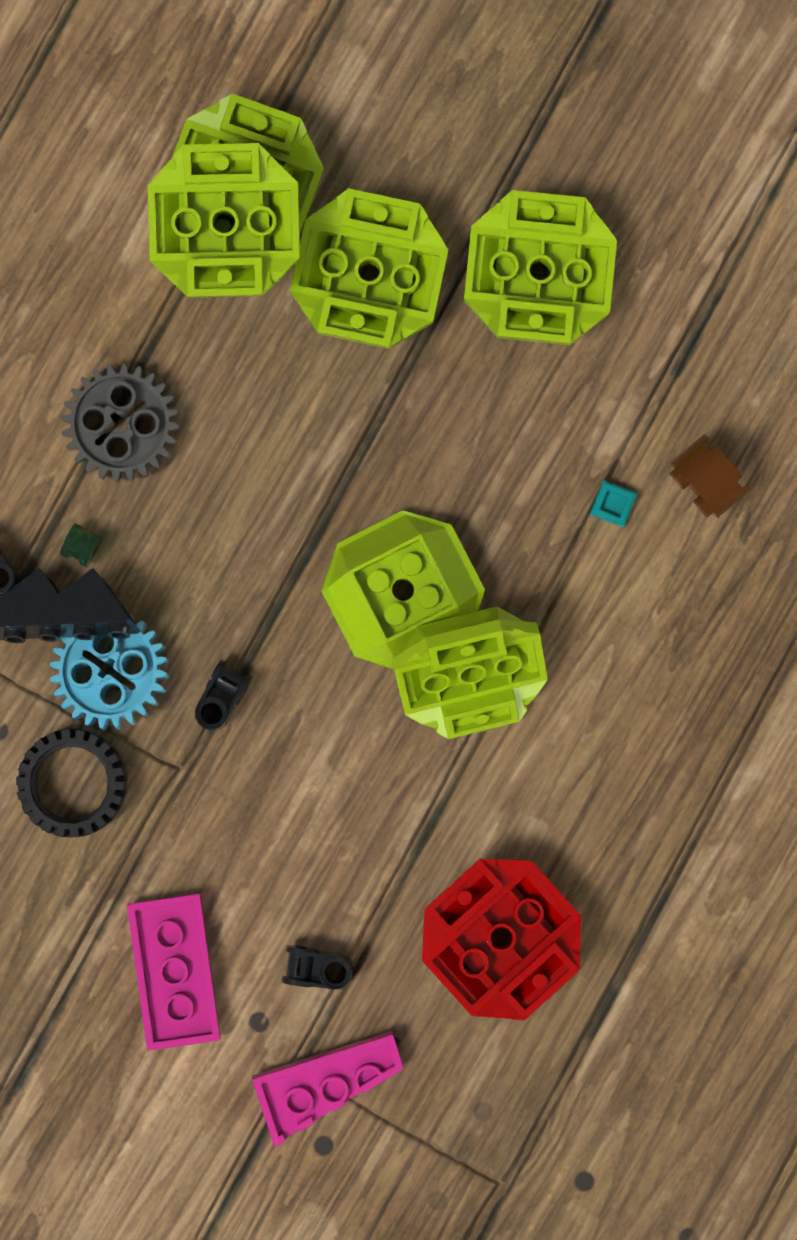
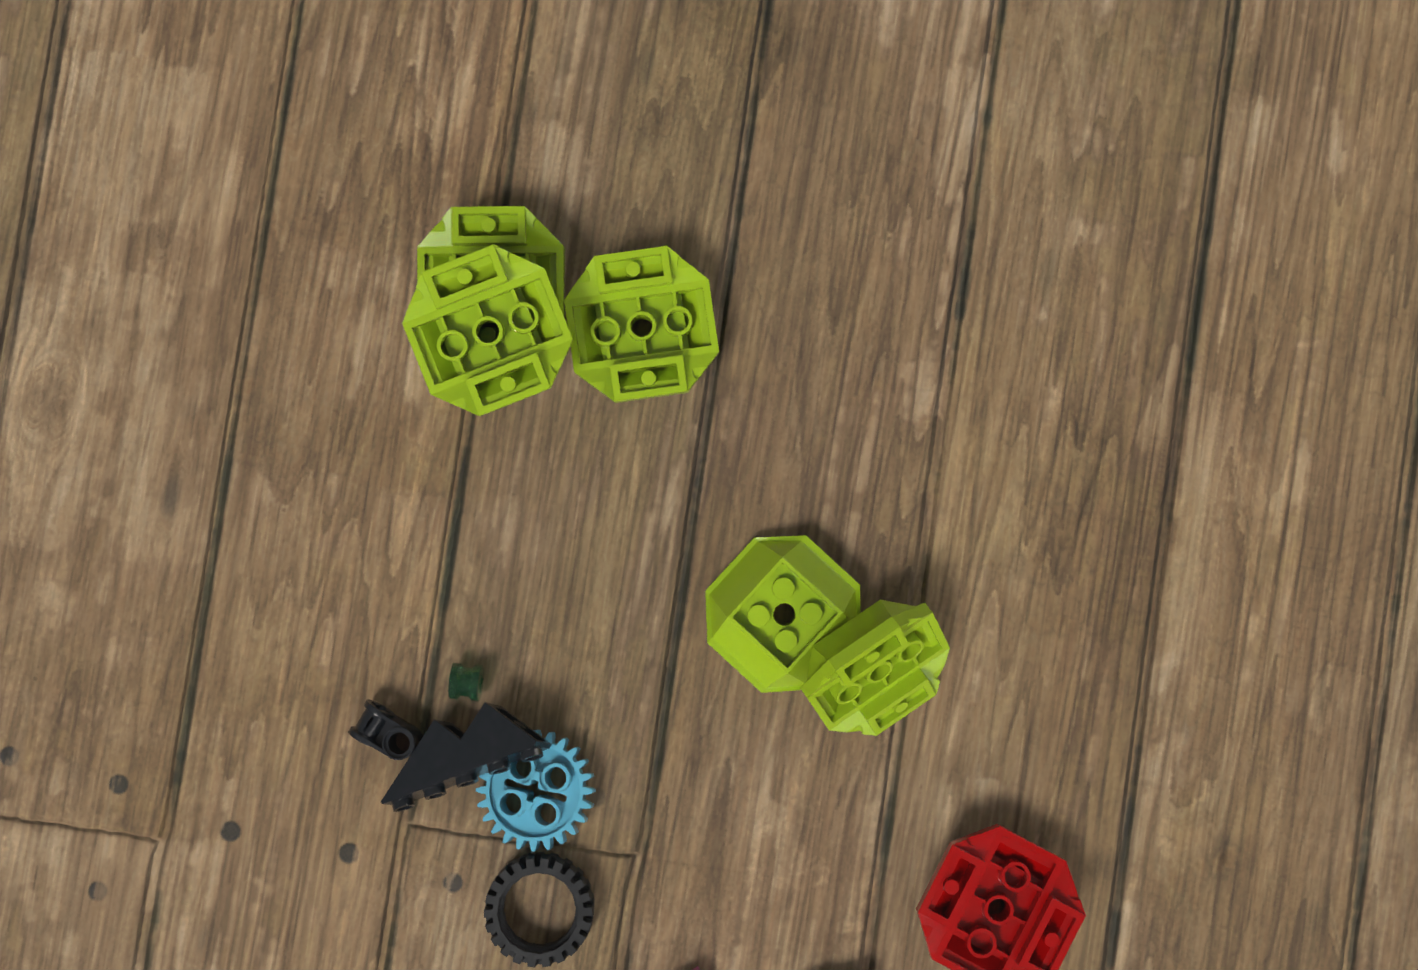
camera: 20 degrees left, 0 degrees up
dark grey gear [61,364,181,483] -> none
black piece [195,659,254,731] -> none
lime piece [464,190,617,345] -> none
teal tile [589,480,637,528] -> none
reddish brown brick [669,434,752,518] -> none

